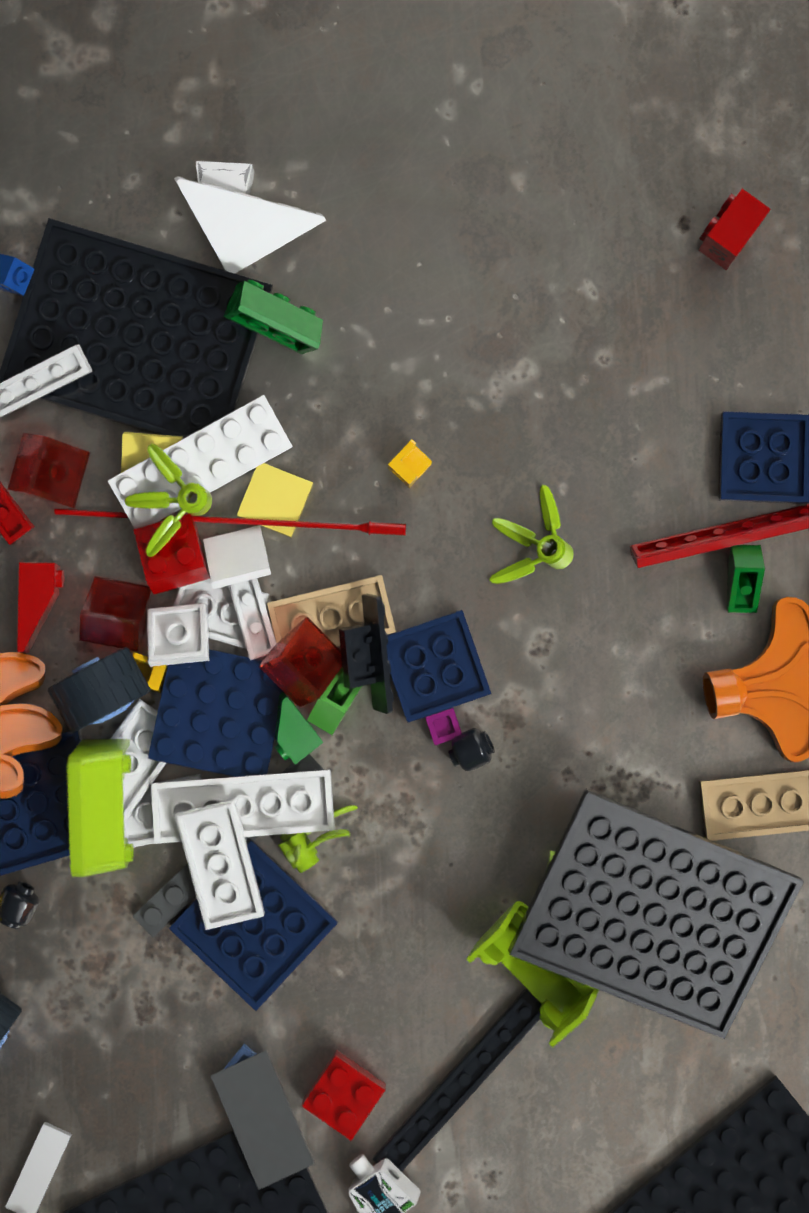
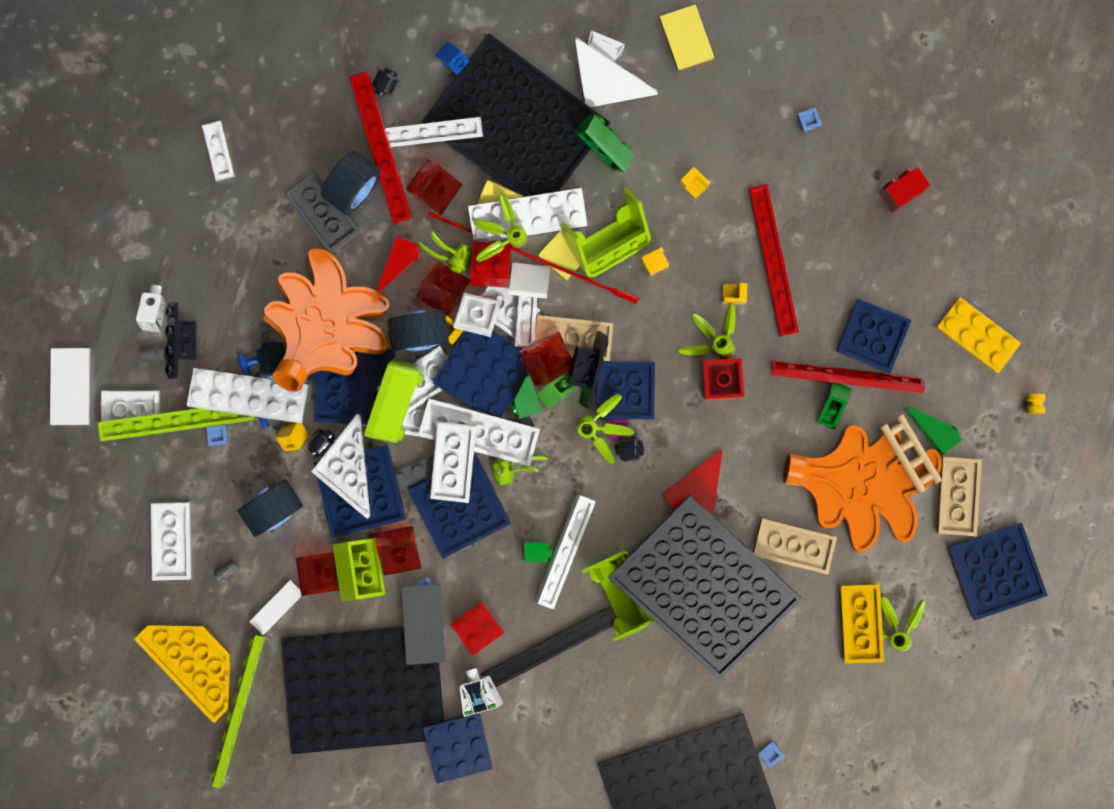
camera: 20 degrees right, 0 degrees up
none -> clear red slope [296,552,339,596]
none -> white tile [311,414,370,519]
none -> dark blue plate [314,444,407,538]
none -> lime slope [333,538,385,602]
none -> clear red slope [375,526,422,576]
none -> lime plant [418,231,472,273]
none -> green slope [524,542,552,562]
none -> white plate [535,494,595,609]
none -> lime windscreen [561,187,651,277]
none -> lime plant [577,394,634,464]
none -> light yellow tile [660,4,714,71]
none -> red tile [662,450,723,515]
none -> yellow panel [679,167,710,198]
none -> red brick [702,358,745,401]
none -> yellow panel [722,283,748,304]
none -> red tile [749,184,799,337]
none -> medium blue plate [797,107,822,132]

